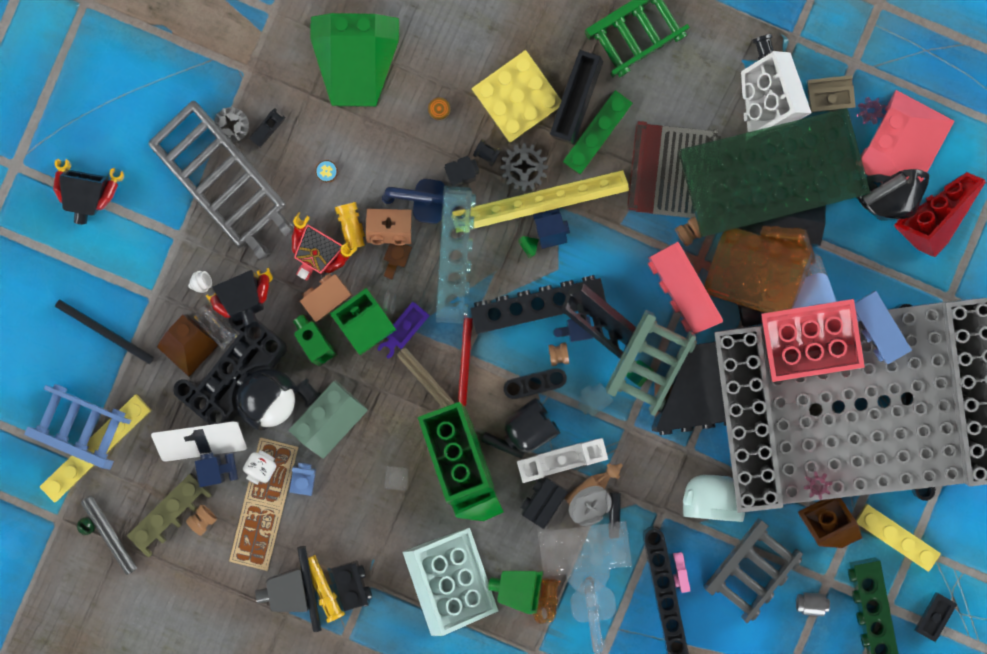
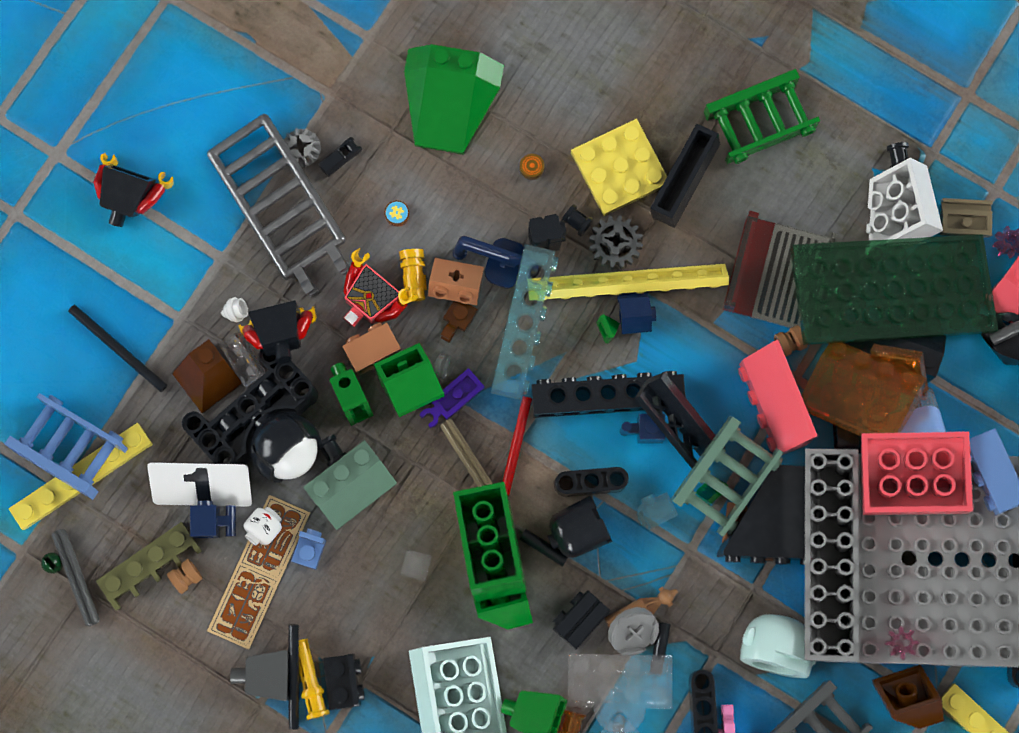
camera: 10 degrees right, 10 degrees down
white slope [517,438,608,483] -> none
medium nougat wheel [548,342,569,367] -> none
green plate [563,90,633,175] -> none

